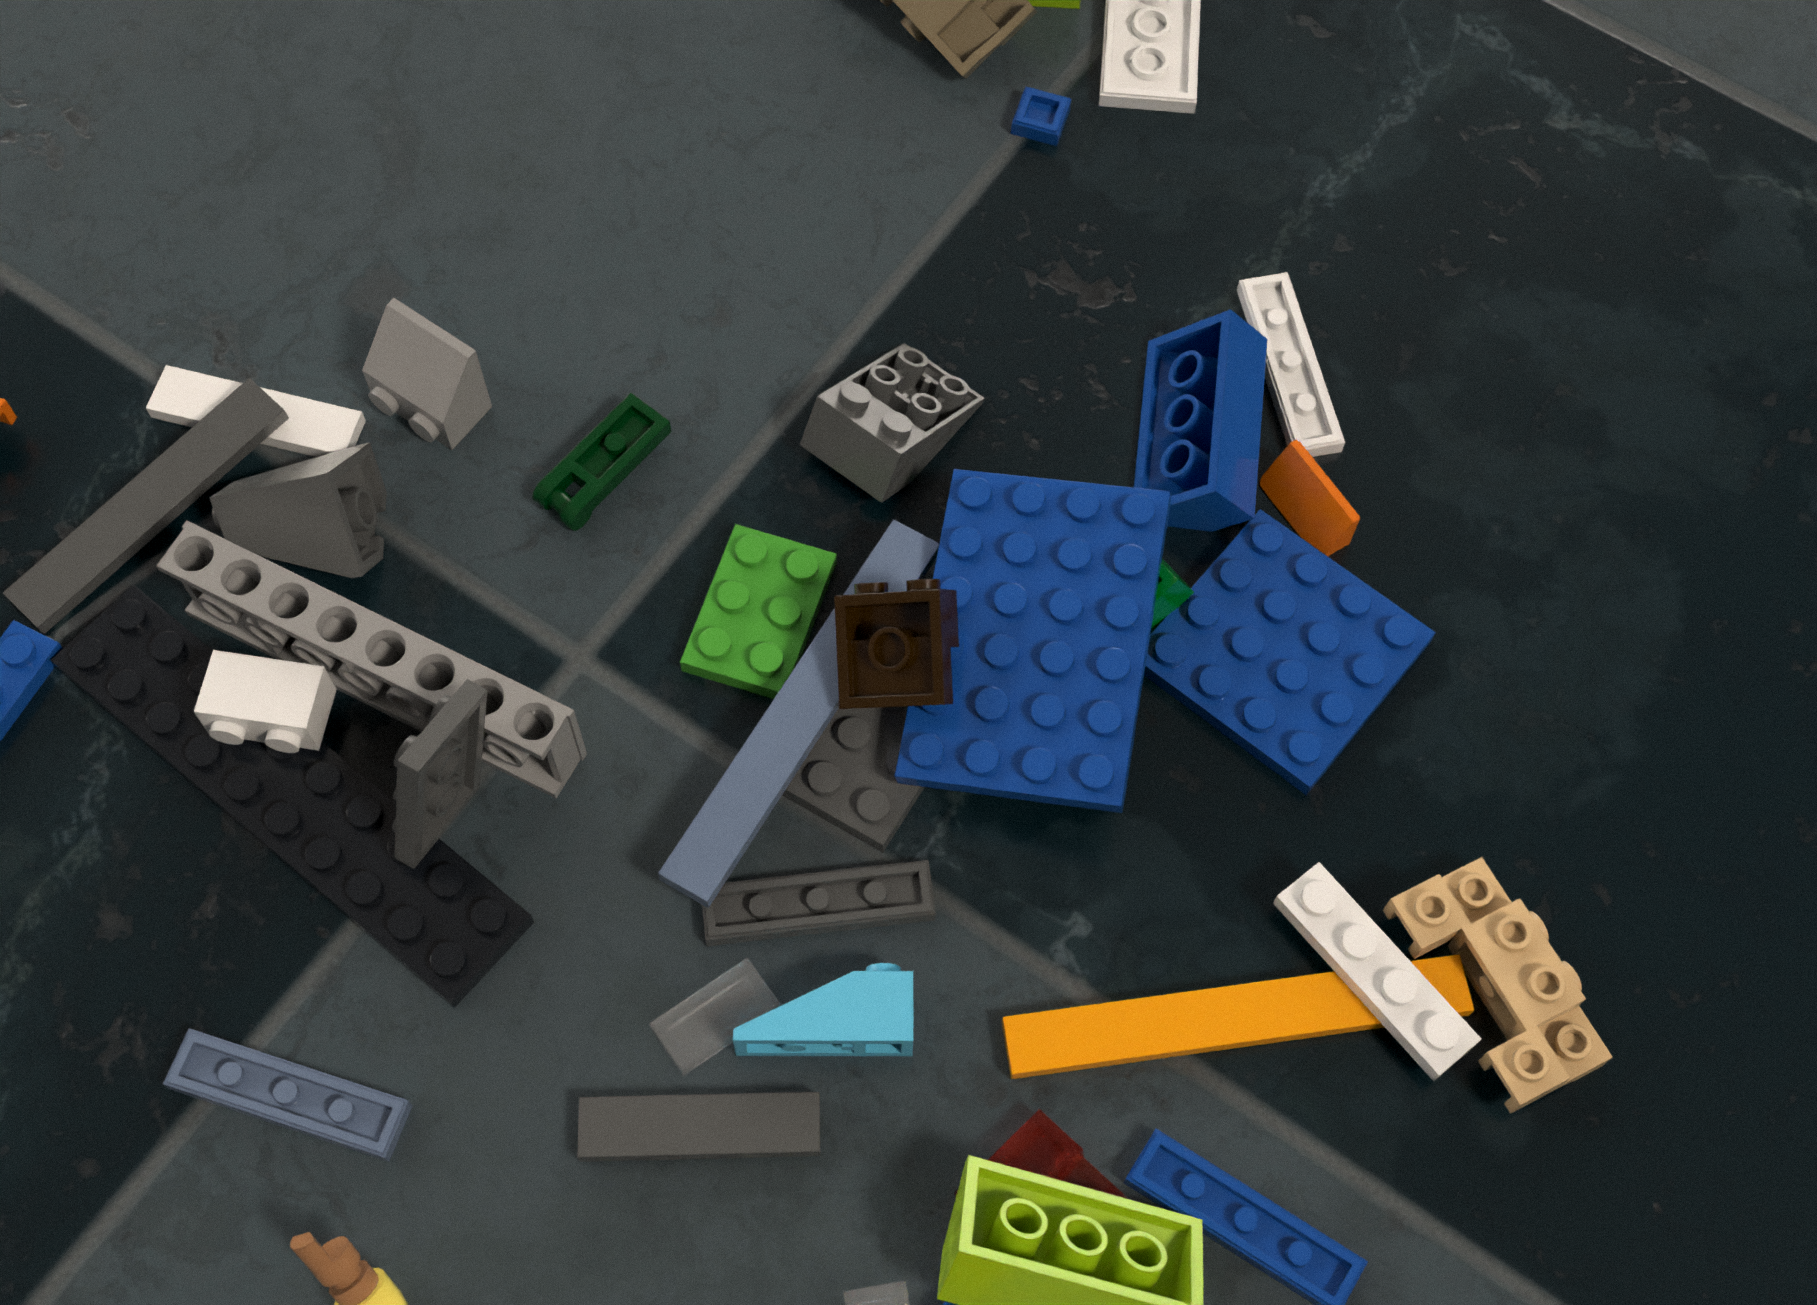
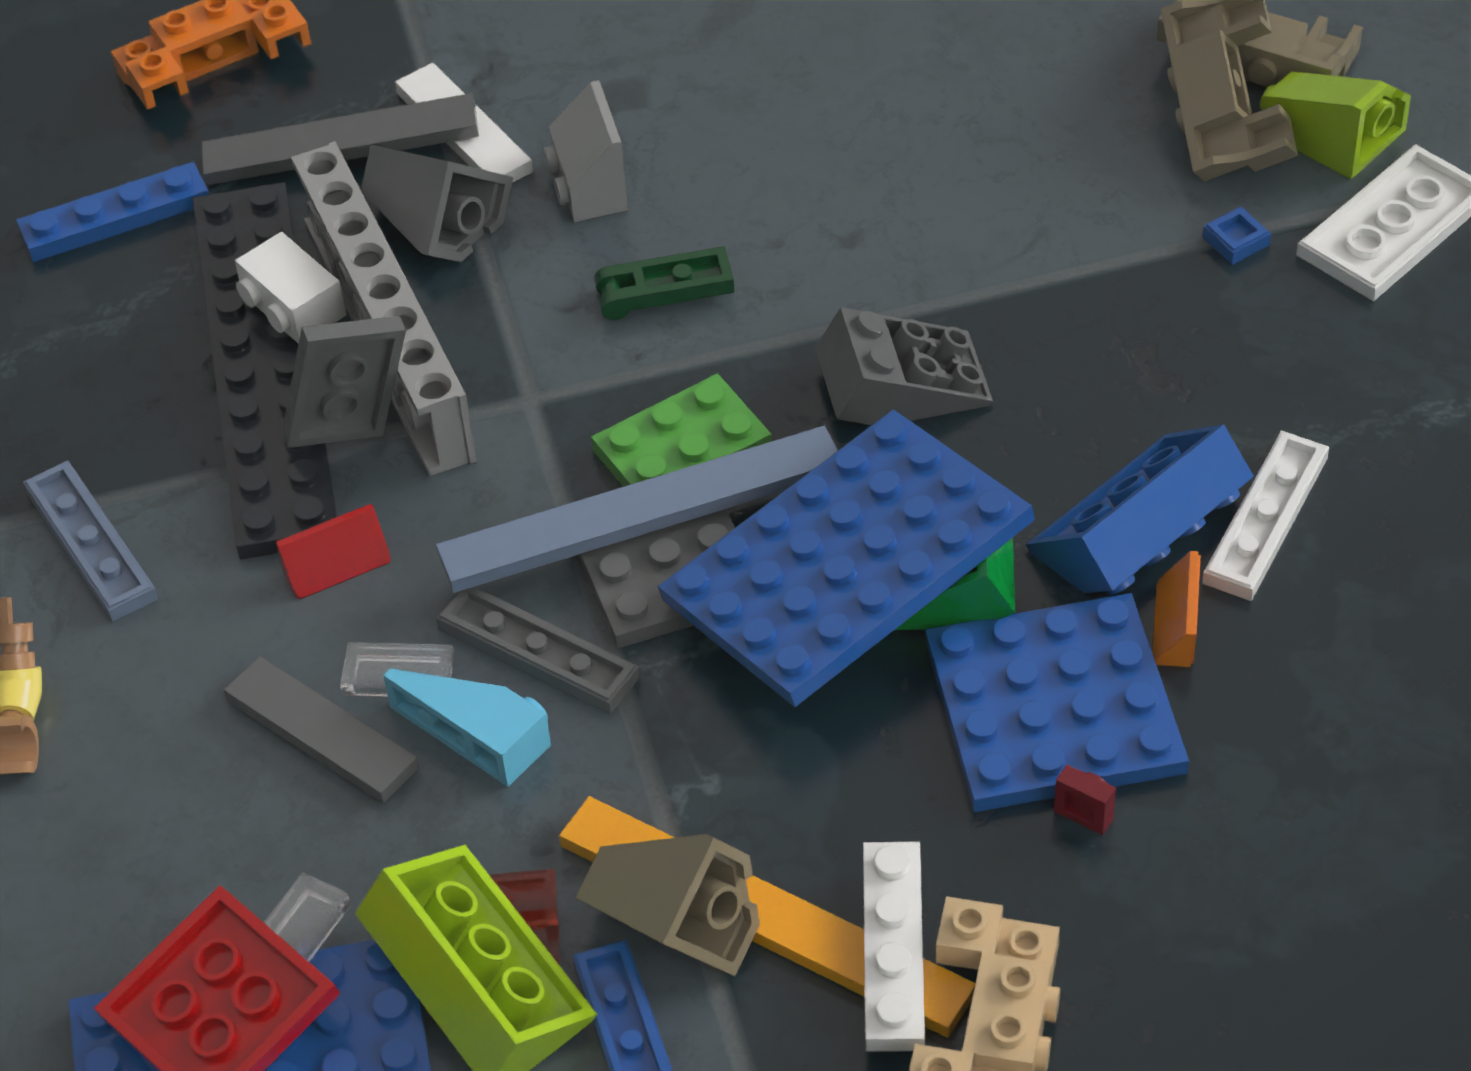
camera: 45 degrees right, 15 degrees down
dark brown plate [834,579,959,709] -> none
none -> red slope [276,504,391,599]
none -> dark tan slope [576,834,760,976]
none -> dark red plate [1054,764,1116,835]

